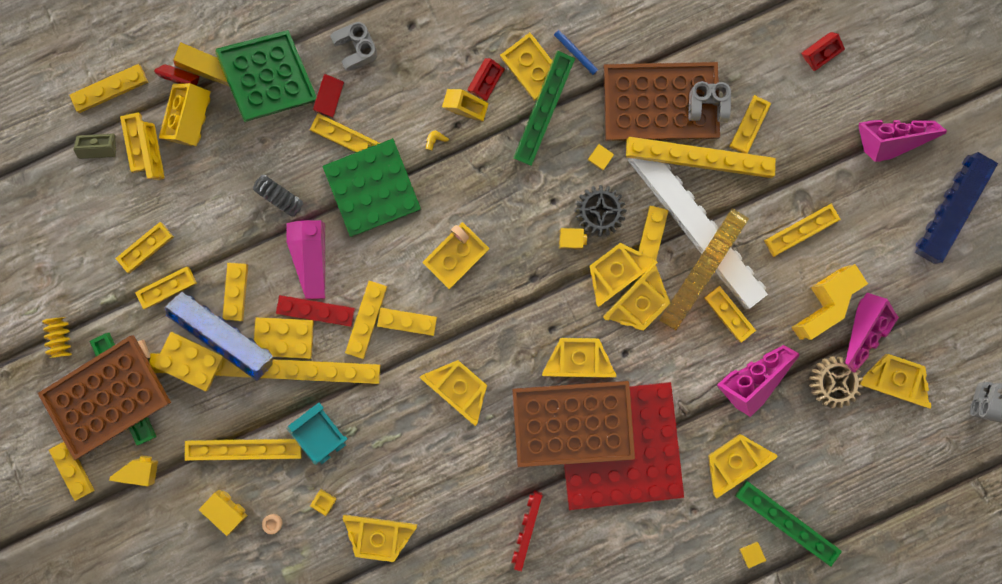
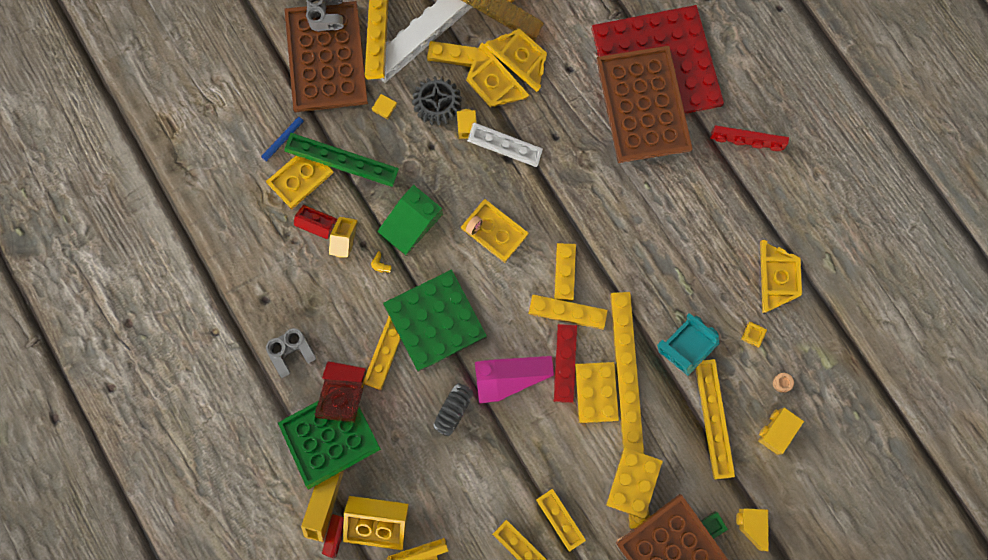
camera: 100 degrees left, 10 degrees down
clear blue brick [165,291,273,381] -> none
yellow plate [222,263,248,321] -> none
yellow wing [419,360,487,426] -> none
yellow wing [542,338,616,377] -> none
none -> clear red plate [315,379,364,422]
none -> green slope [377,184,443,256]
none -> white tile [468,123,543,167]

